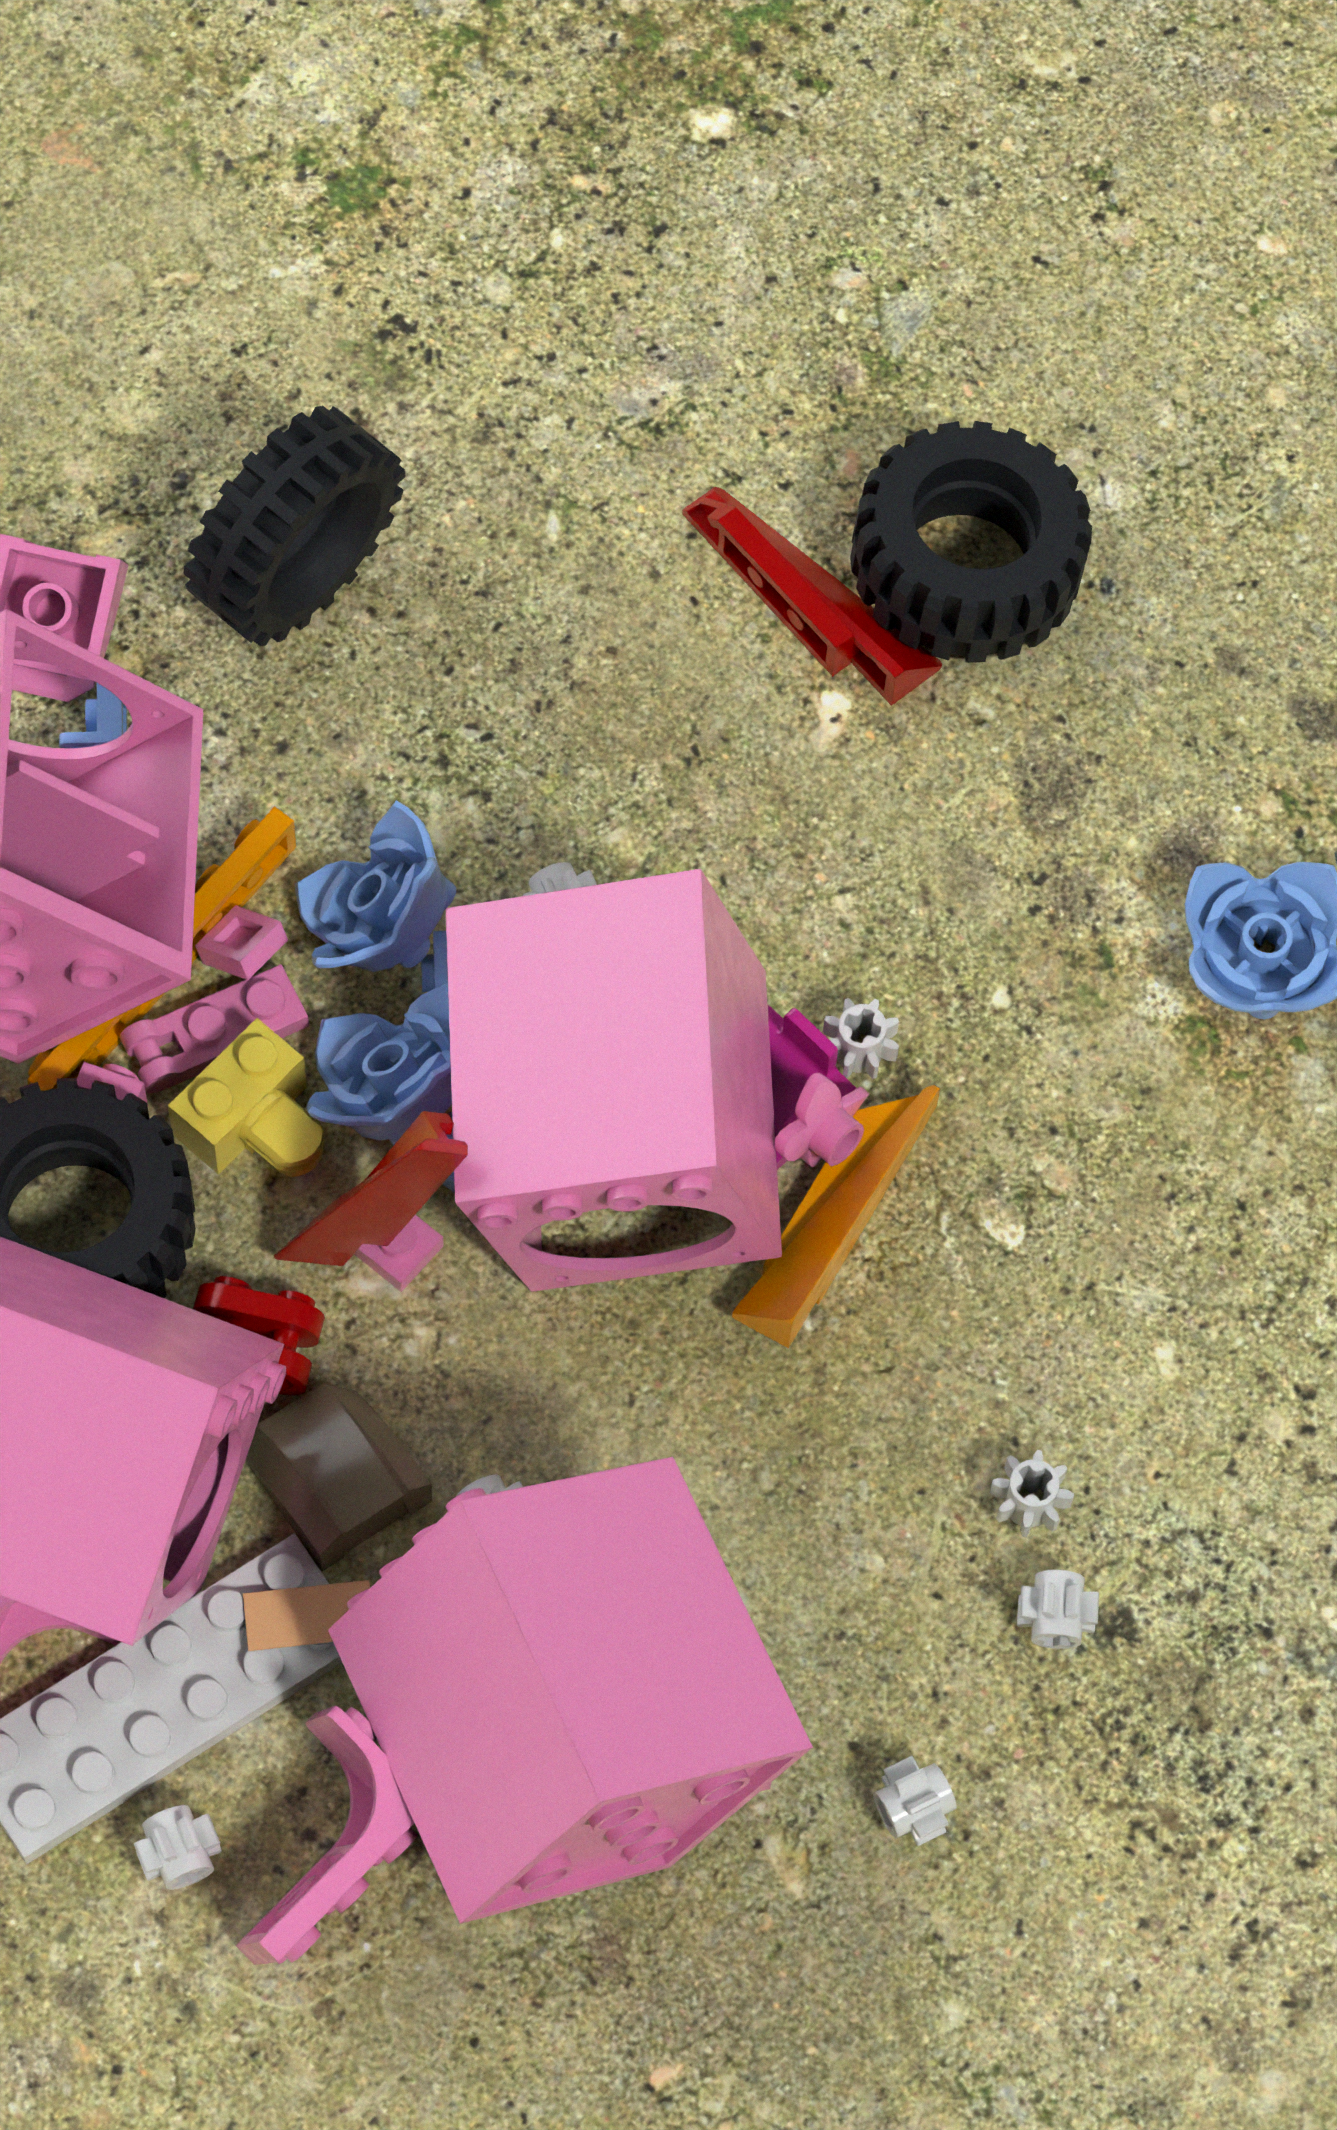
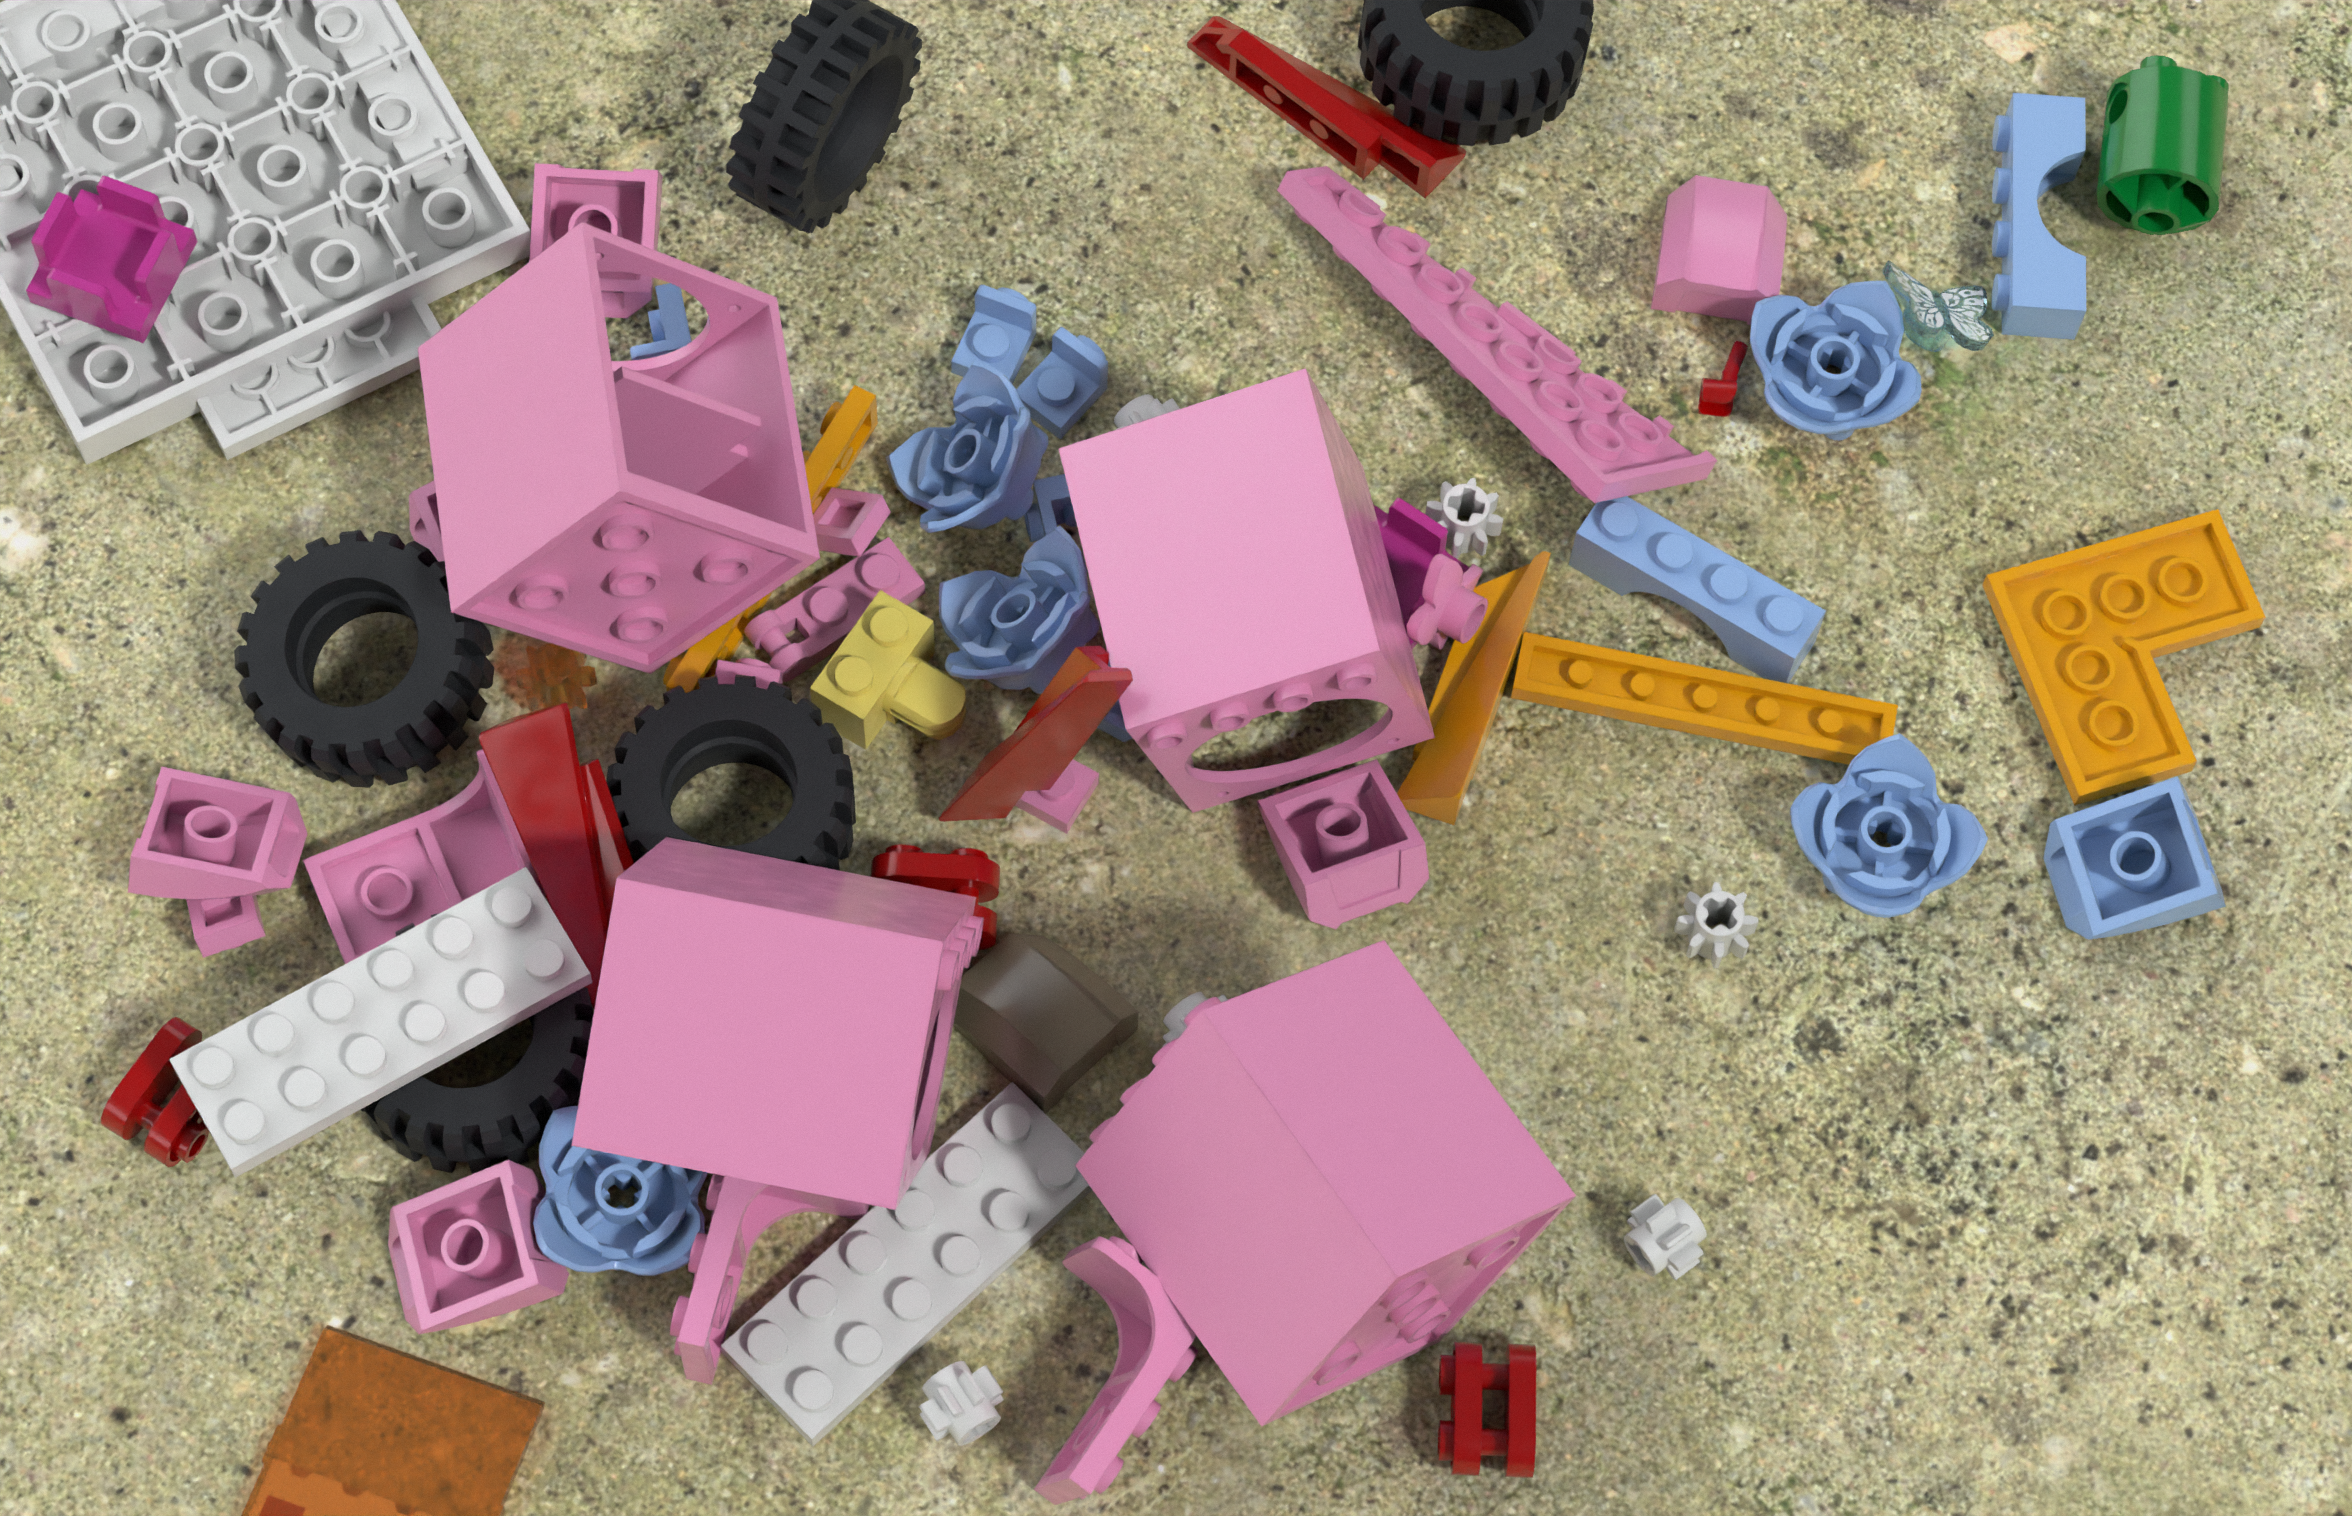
camera: 10 degrees left, 0 degrees up
light nougat sticker [243,1580,370,1651] -> none
white gear [1017,1570,1099,1649] -> none
none -> light blue bracket [951,285,1036,384]
none -> light blue bracket [1016,327,1108,439]
none -> bright pink slope [1257,759,1429,929]
none -> bright pink wing [1277,166,1717,503]
none -> red brick [1438,1341,1537,1478]
none -> light orange plate [1511,632,1898,765]
none -> light blue arch [1569,496,1826,683]
none -> bright pink slope [1651,175,1787,325]
none -> red hand [1698,341,1748,417]
none -> light blue brick [1790,733,1988,918]

